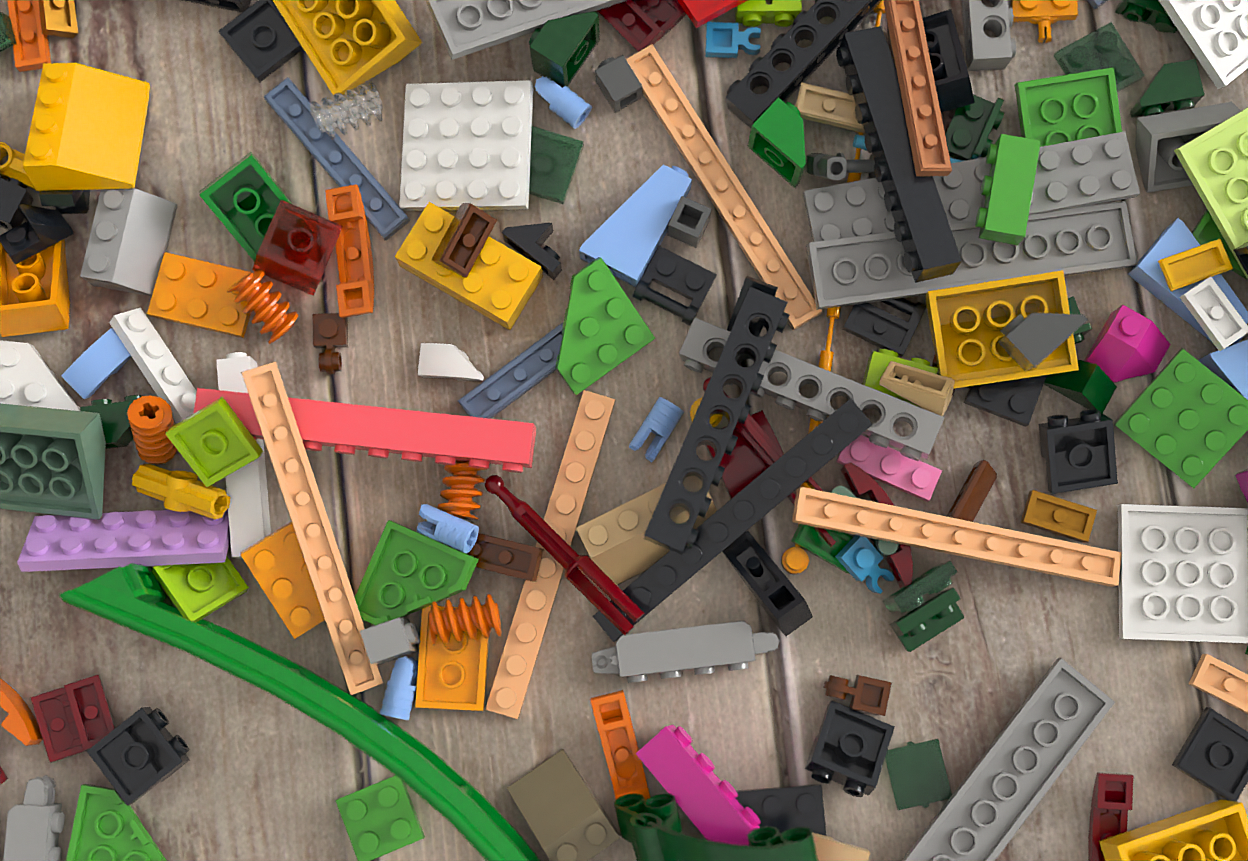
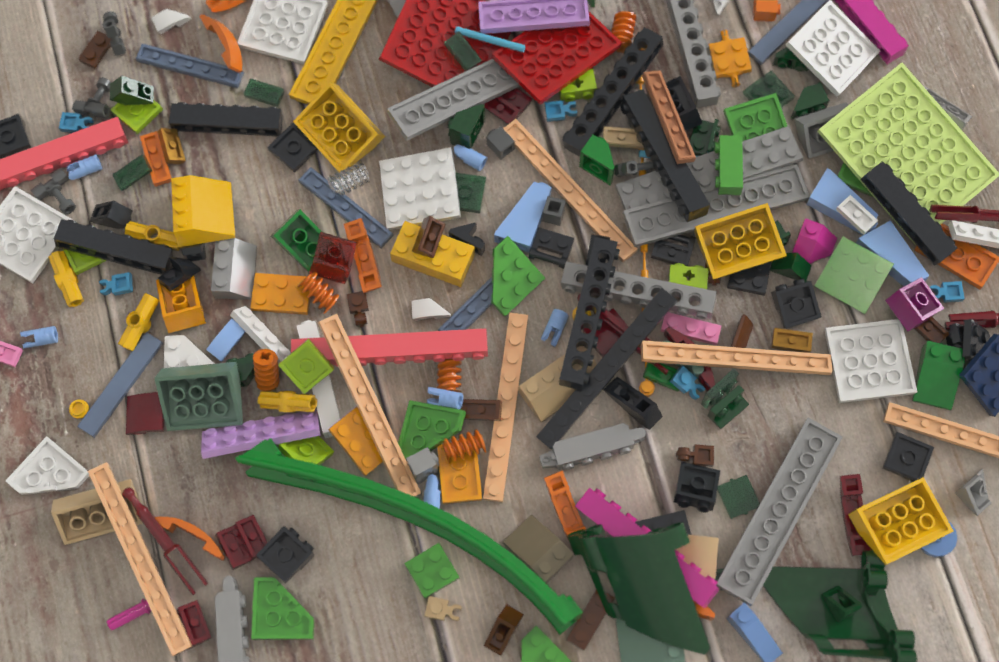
camera: 10 degrees left, 10 degrees down
dark red piece [485,475,644,635] -> none
tan slope [879,361,955,416] -> none
dark grey slope [998,313,1088,372] -> none
yellow tile [1158,239,1233,291] -> none

